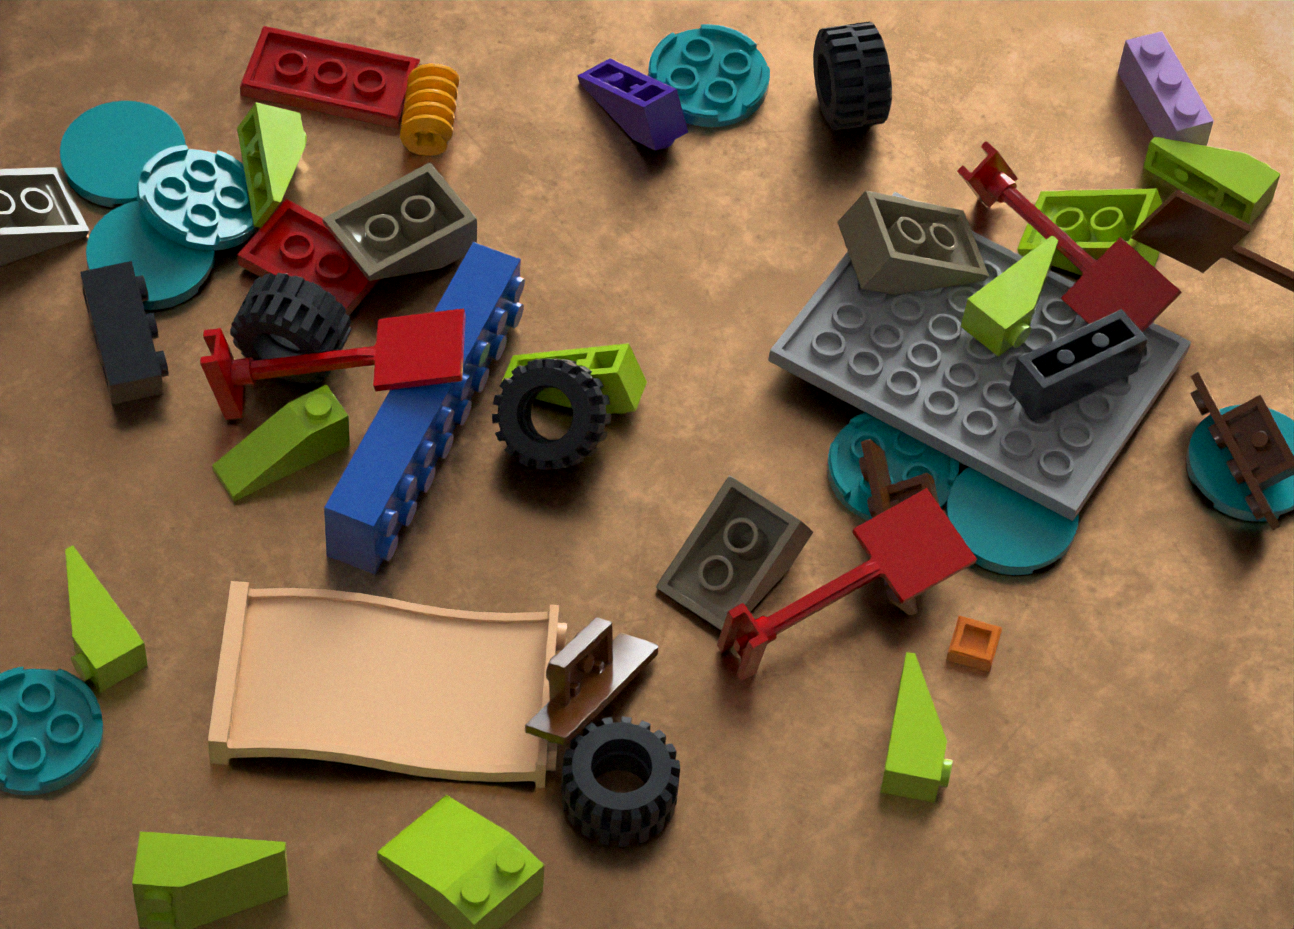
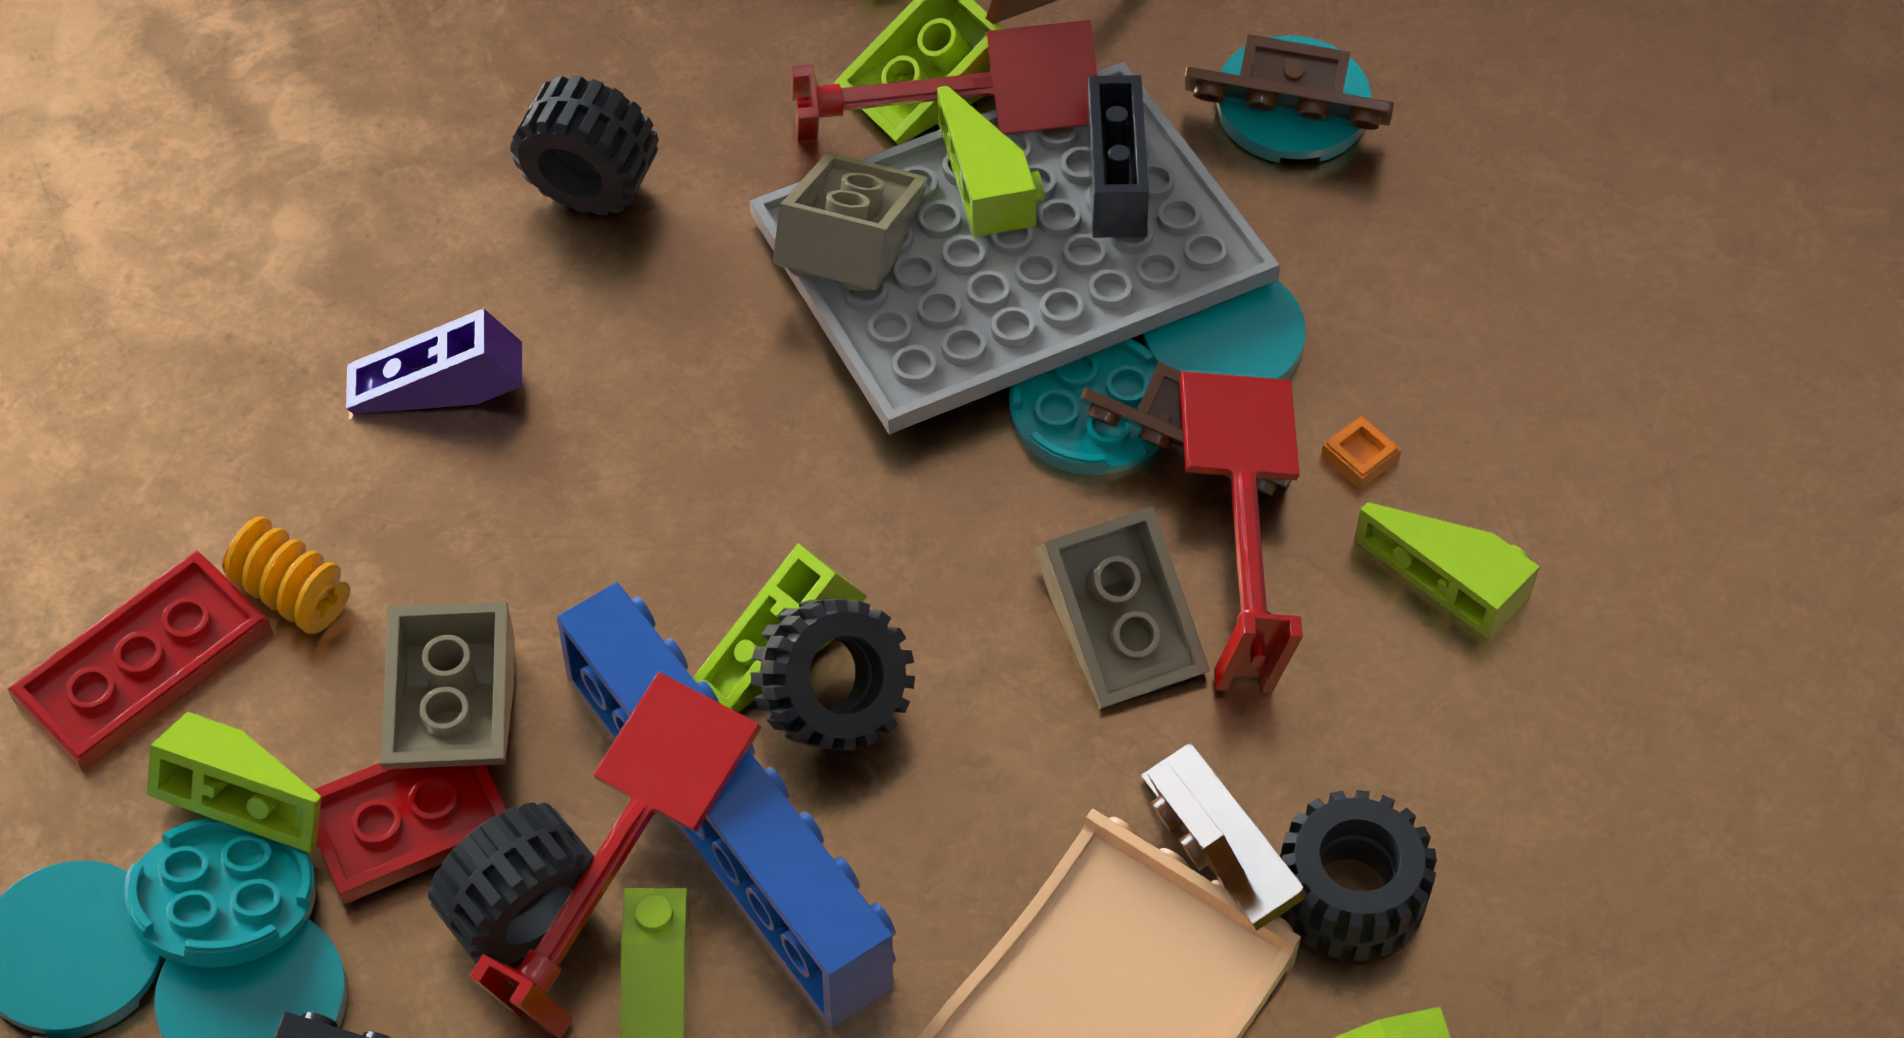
camera: 55 degrees left, 0 degrees up
teal tile [648,24,770,127] -> none

